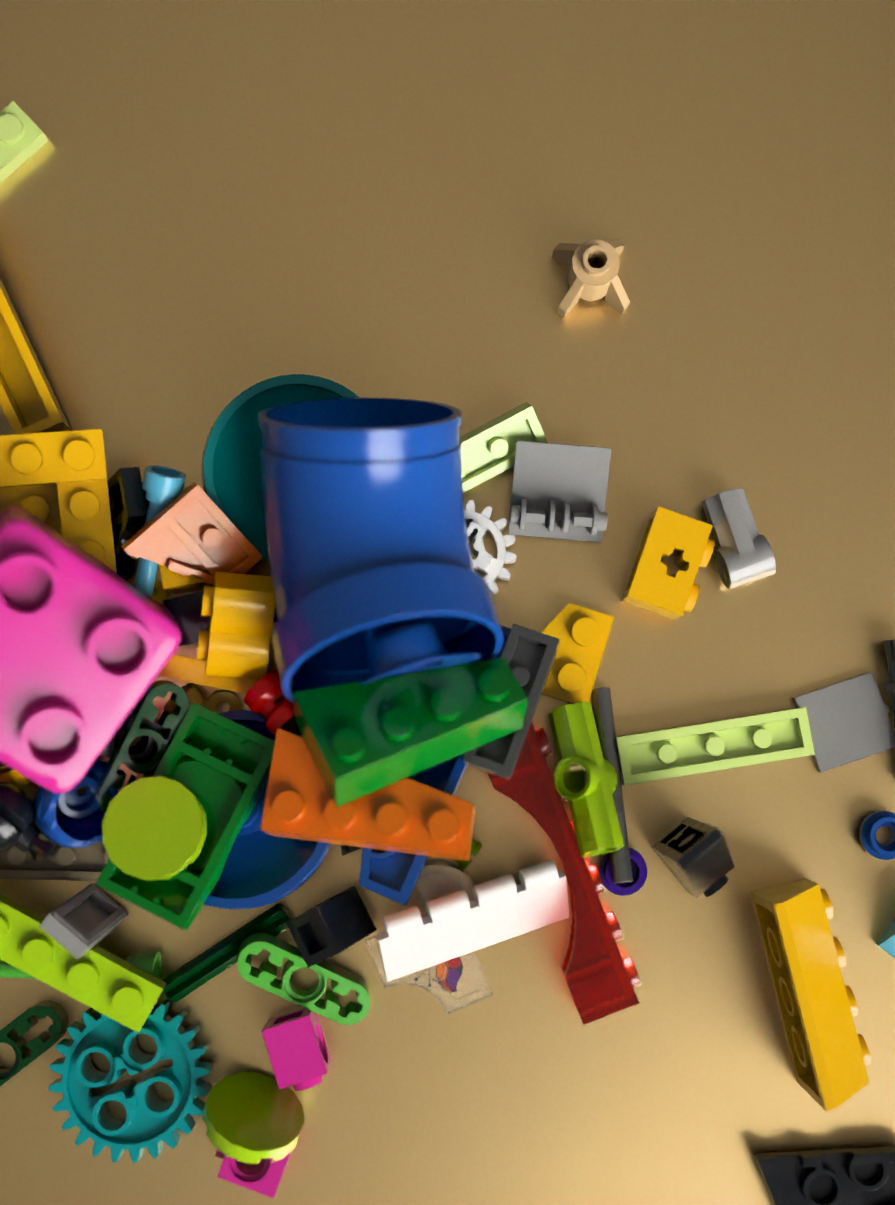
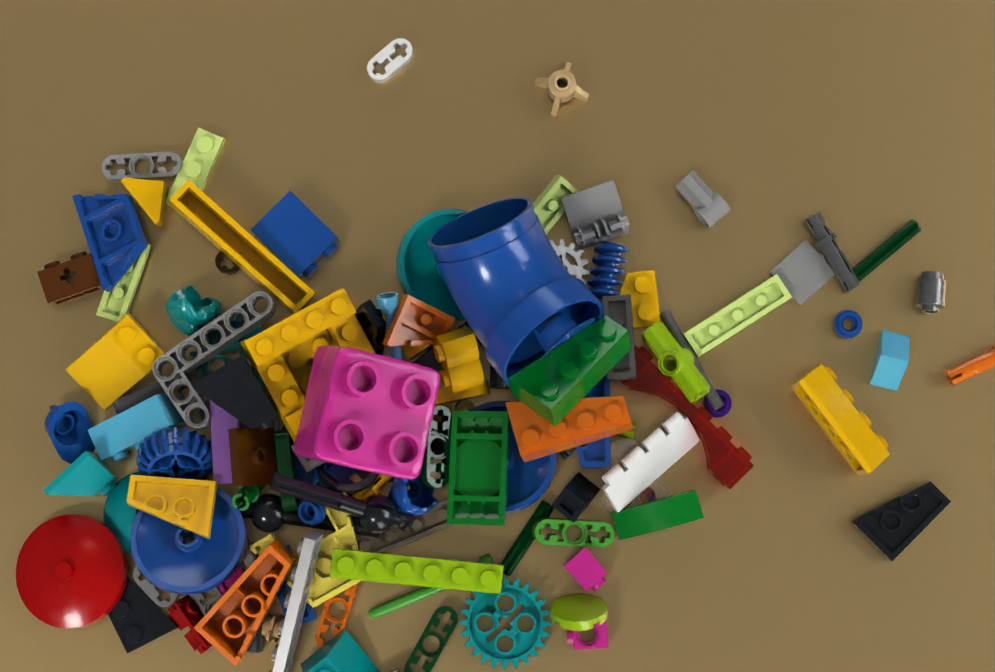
camera: 20 degrees left, 0 degrees up
light grey tile [39,883,128,959] -> none
lime tile [102,776,207,881] -> none
red wheel [243,669,297,738] -> none
yellow brick [621,506,715,620] -> none
black slope [651,817,734,898] -> none
none -> blue brick [251,191,339,279]
none -> white beam [367,38,413,83]
none -> blue piece [587,241,630,300]
none -> green slope [611,489,704,540]

